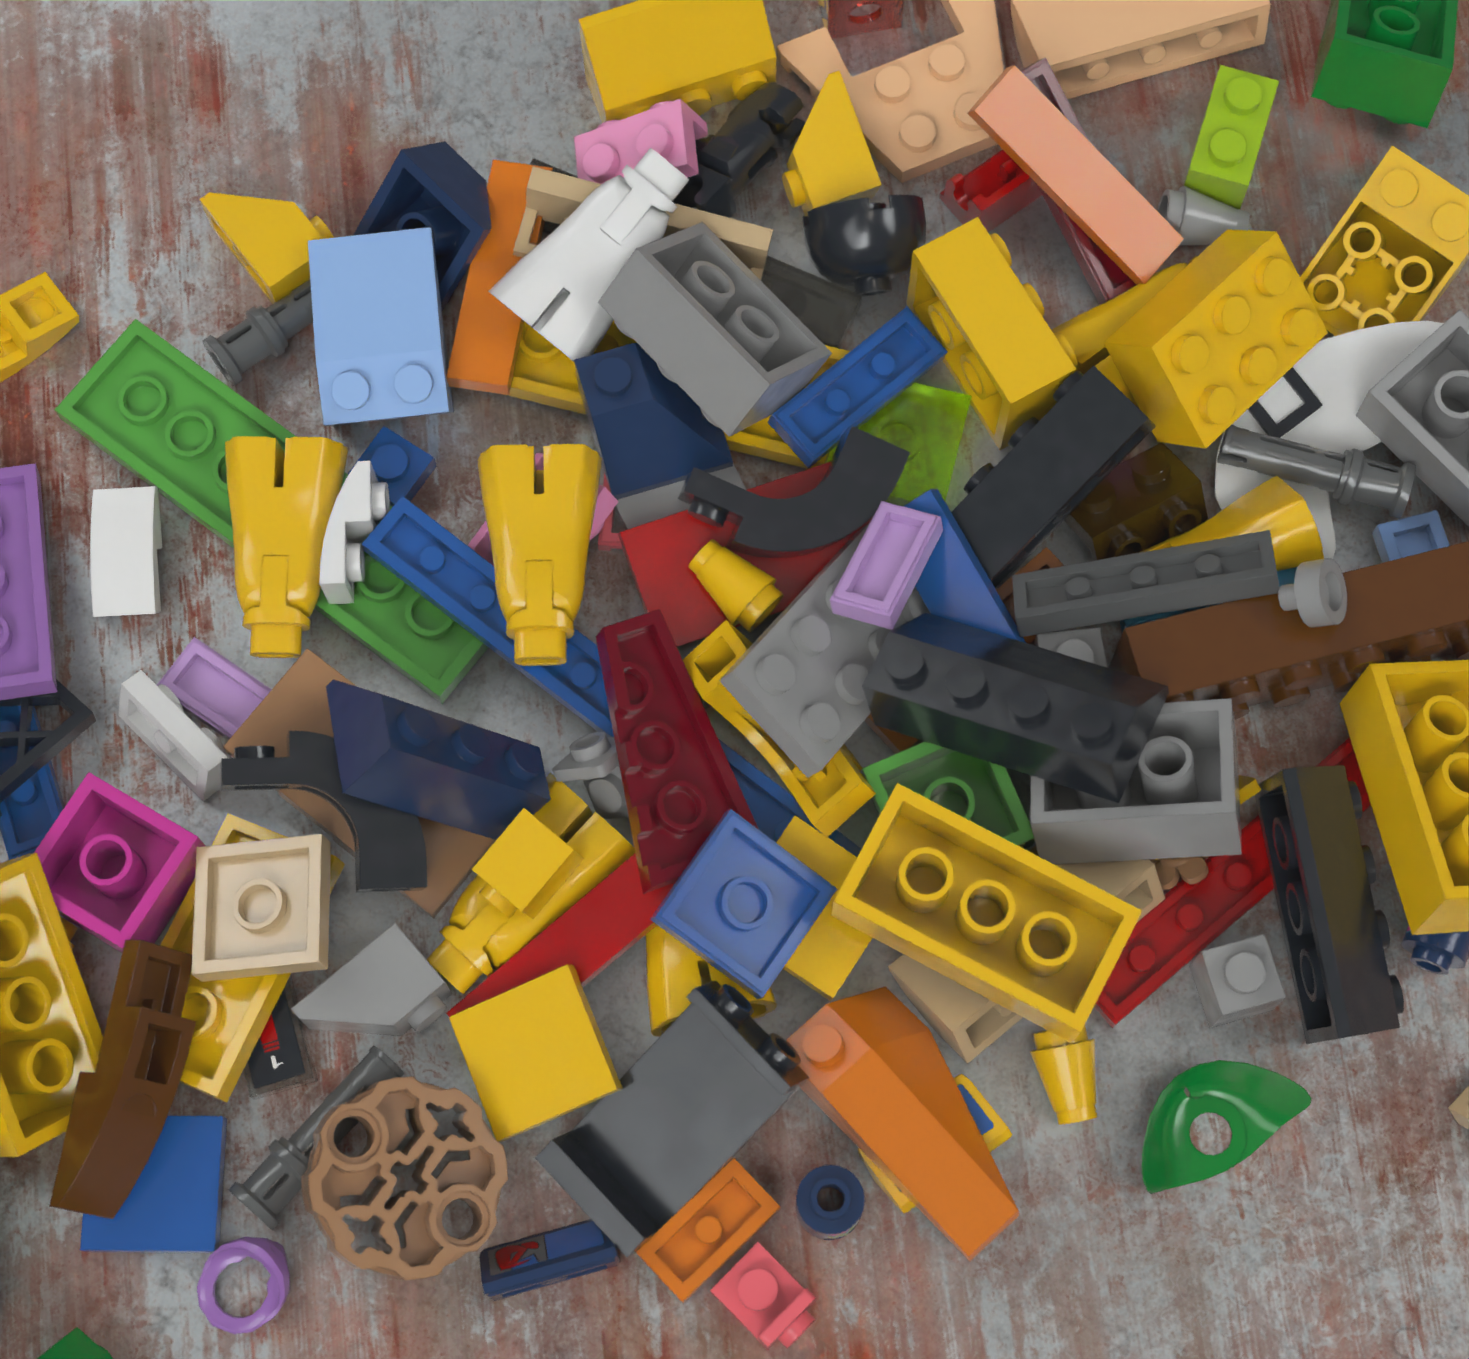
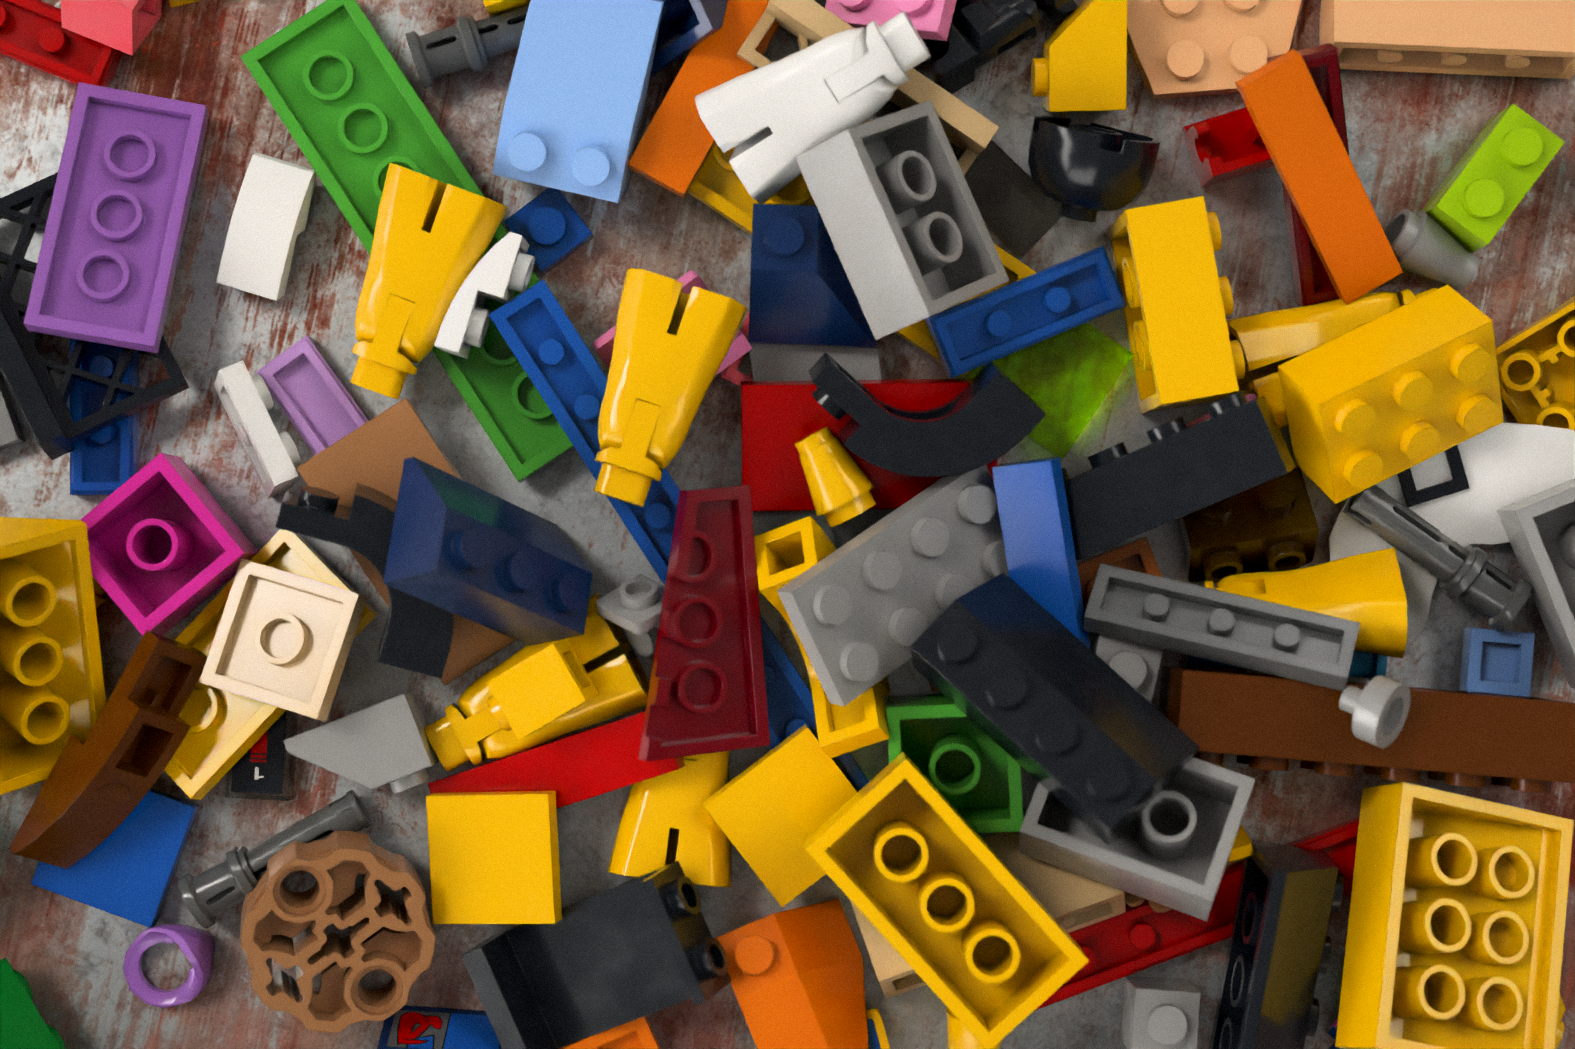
camera: 15 degrees right, 15 degrees up
blue plate [650,809,837,999] -> none
lavender tile [830,501,943,630] -> none

